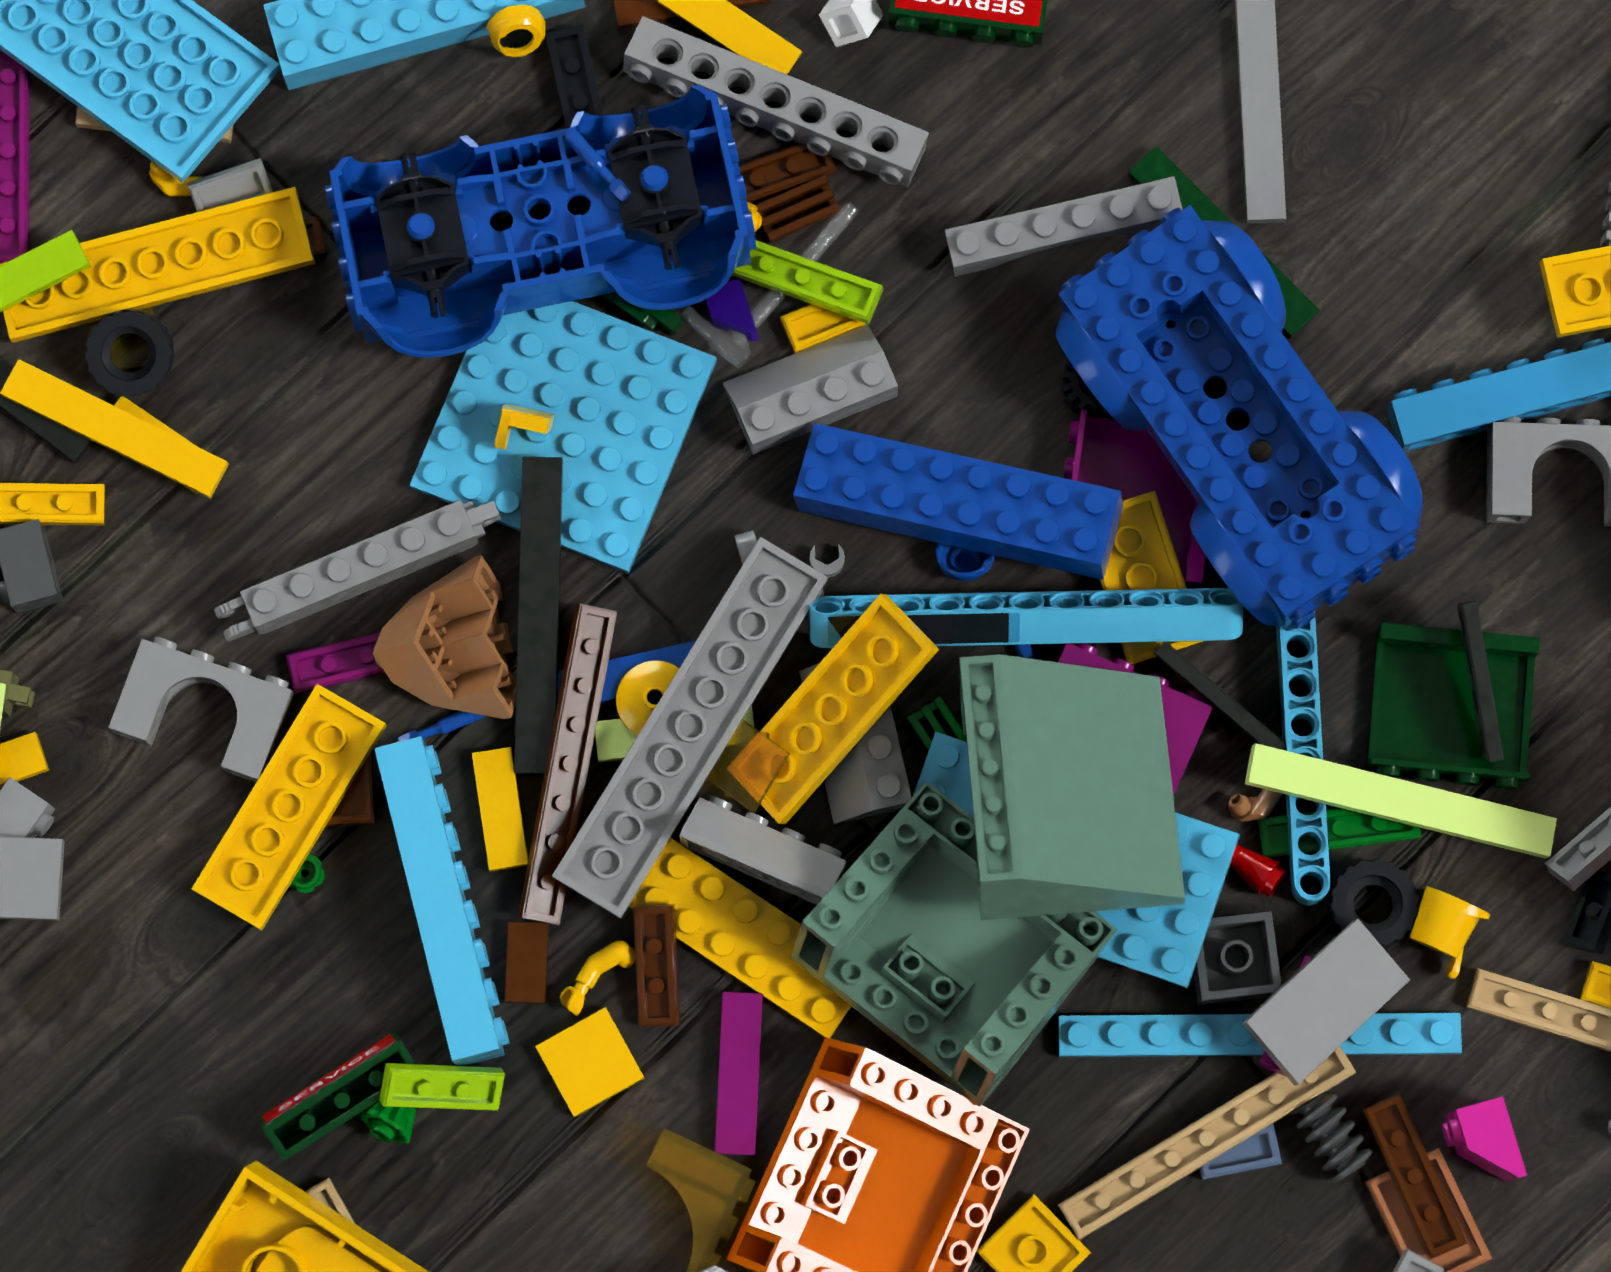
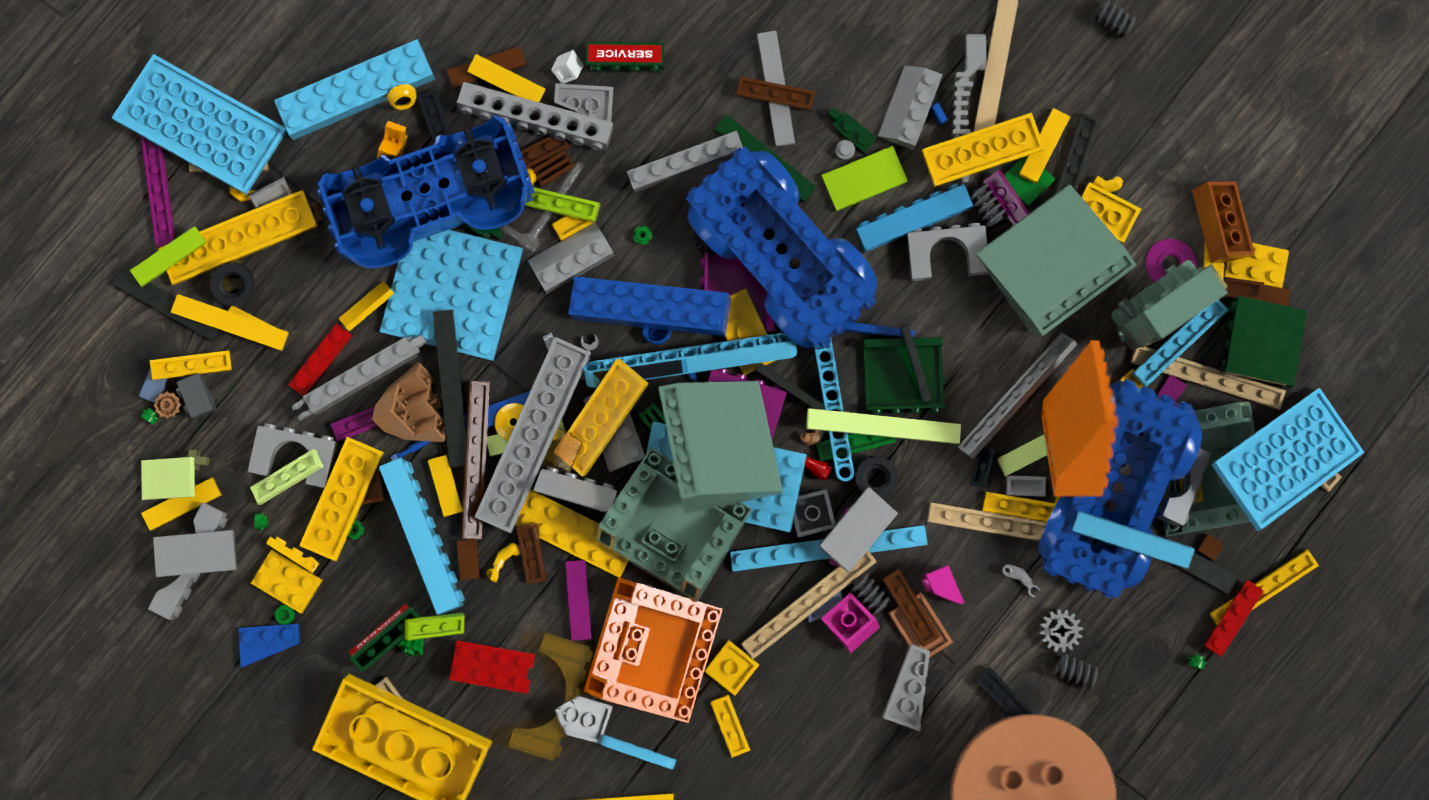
camera: 10 degrees left, 5 degrees up
yellow tile [494,404,555,450] -> none
yellow tile [535,1007,645,1118] -> none
blue piece [564,129,631,201] -> none
dark purple tile [705,279,758,341] -> none
yellow hat [1409,886,1491,979] -> none
none -> blue wing [239,624,300,668]
none -> yellowish green tile [250,449,323,505]
none -> yellow plate [251,549,323,614]
none -> green plate [255,512,268,532]
none -> yellow hinge [266,537,319,573]
none -> green plate [275,605,295,625]
none -> red plate [288,323,353,396]
none -> yellow tile [339,281,394,331]
none -> light orange brick [377,121,408,160]
none -> red piece [450,640,536,694]
none -> light grey wing [554,83,614,122]
none -> green plate [633,226,652,245]
none -> reddish brown tile [736,76,816,112]
none -> lime tile [821,146,908,212]
none -> dark pink slope [821,593,880,653]
none -> dark green hinge [828,108,877,154]
none -> light grey plate [836,140,855,160]
none -> blue tile [845,322,915,338]
none -> light grey slope [878,66,943,151]
none -> blue tile [930,103,948,126]

